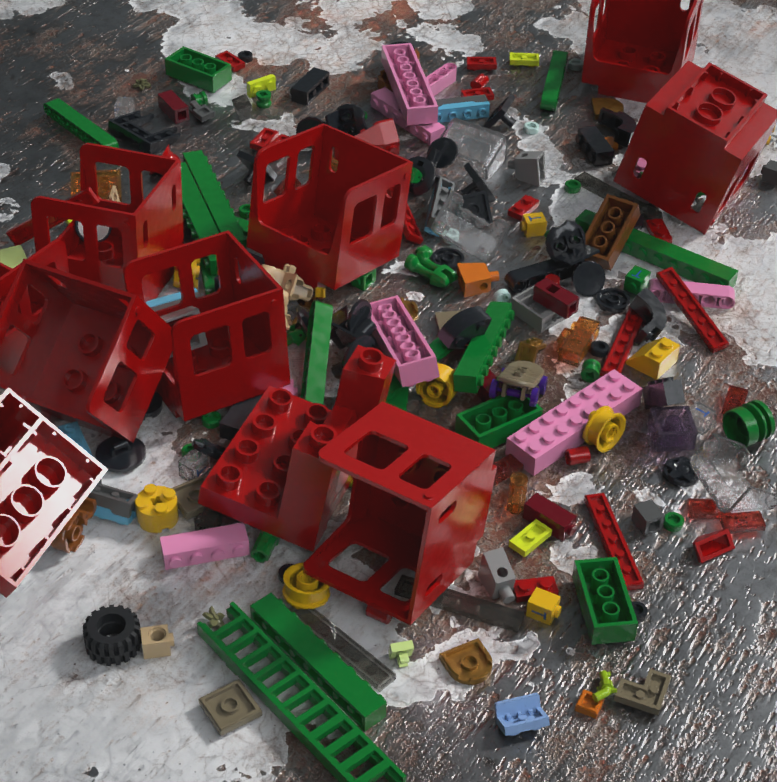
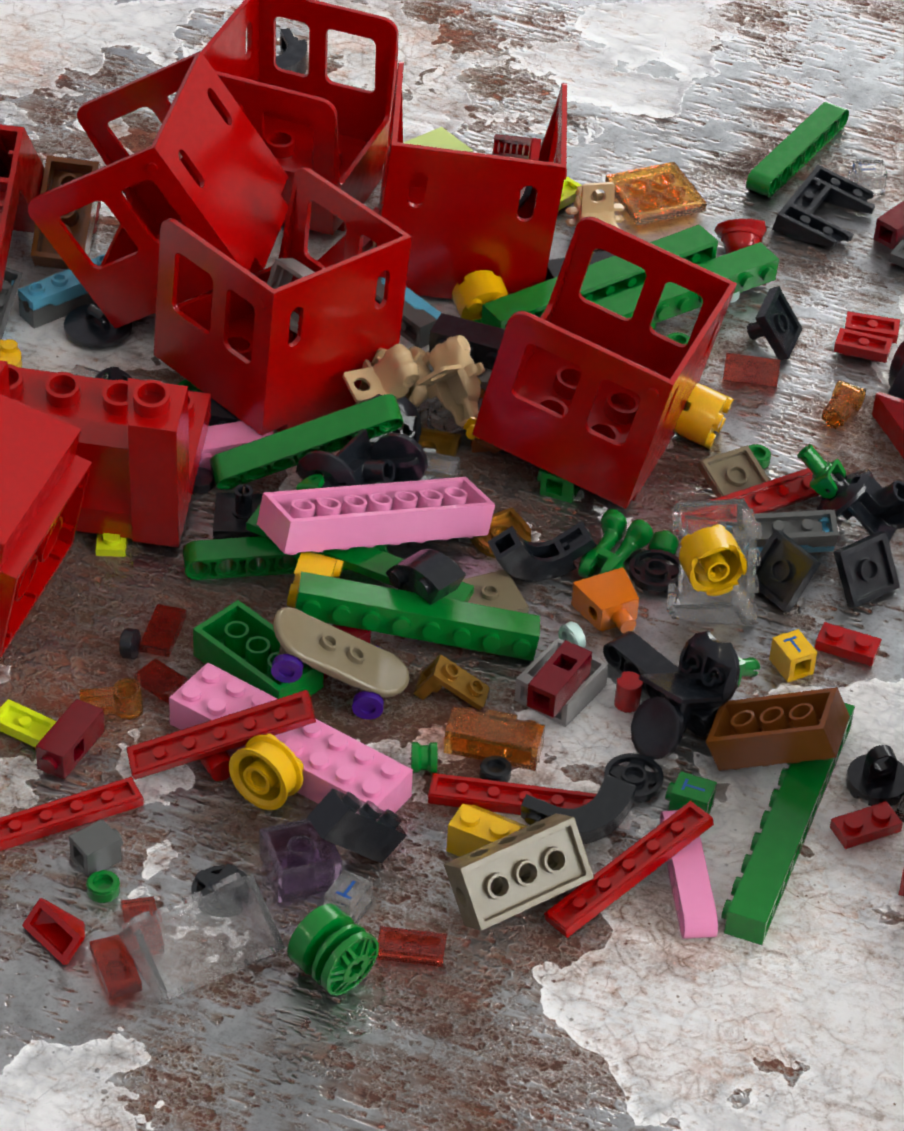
camera: 75 degrees right, 0 degrees up
none -> red tile [126,690,316,780]
none -> brick [444,813,594,931]
none -> black arch [488,521,597,581]
none -> yellow brick [679,524,747,596]

